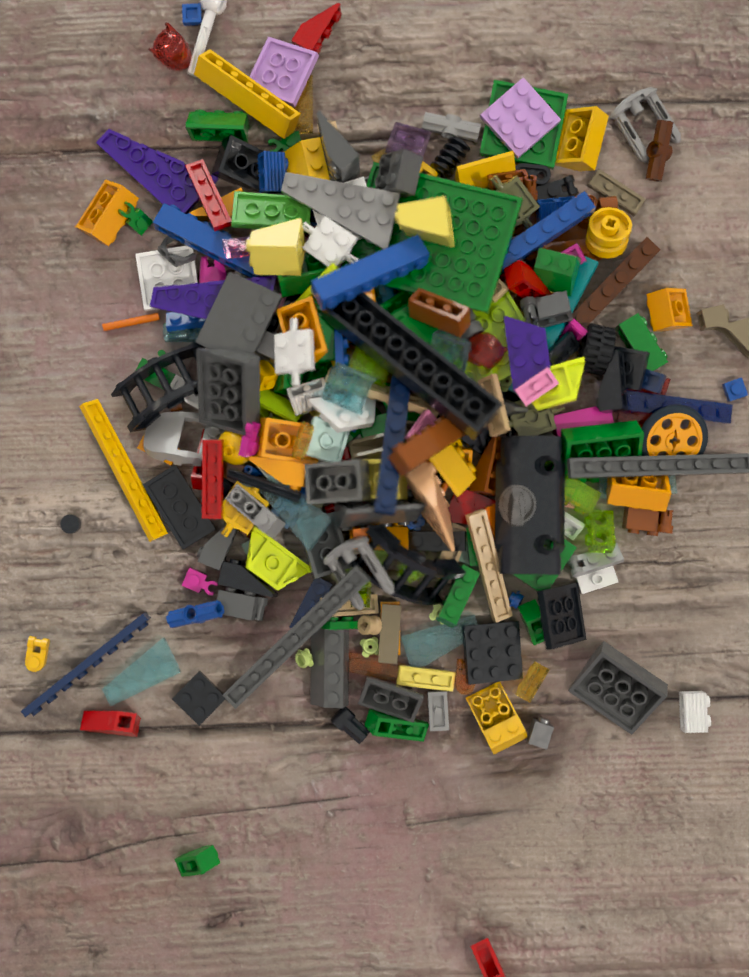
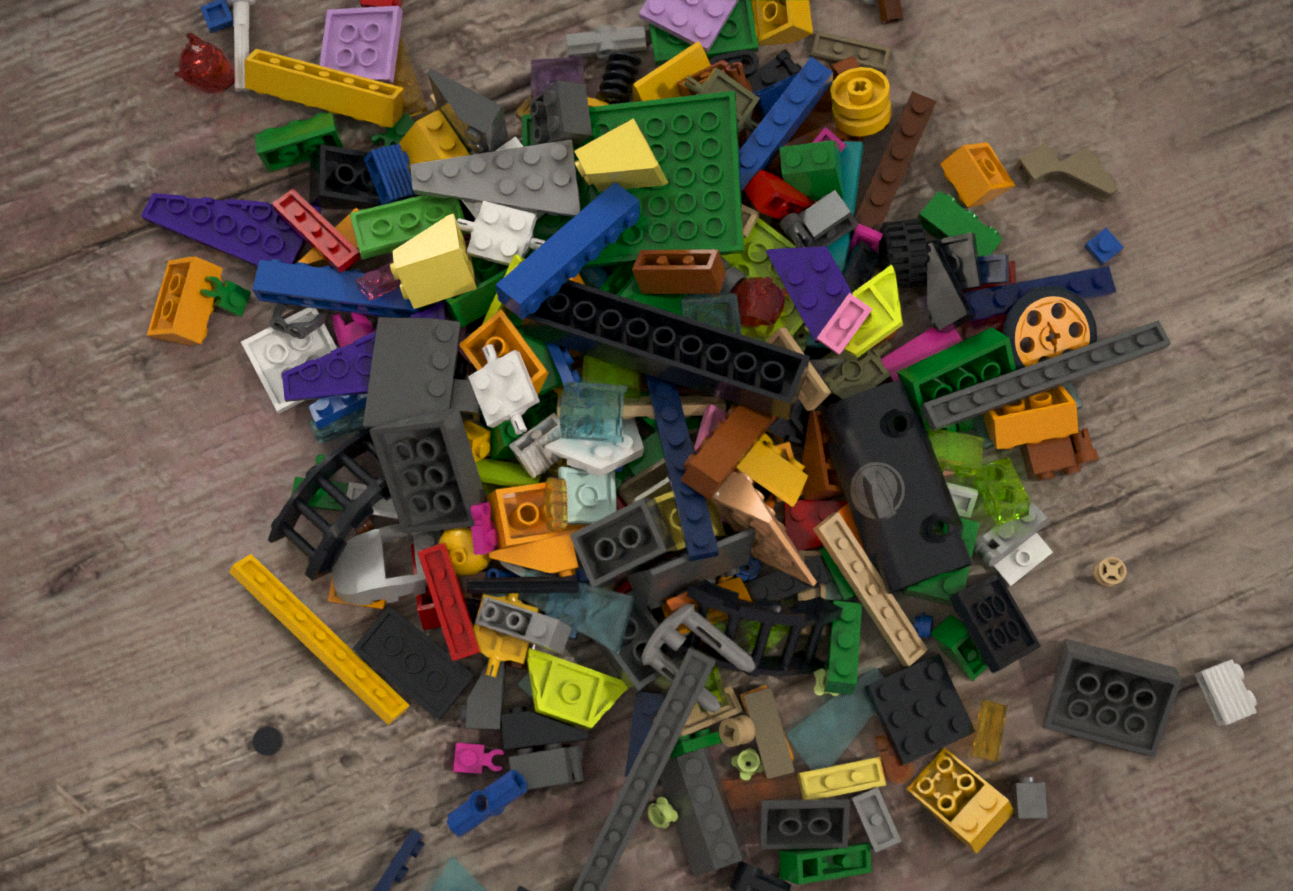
camera: 20 degrees left, 10 degrees down
orange bar [102,313,160,331] -> none
none -> tan wheel [1093,557,1127,587]

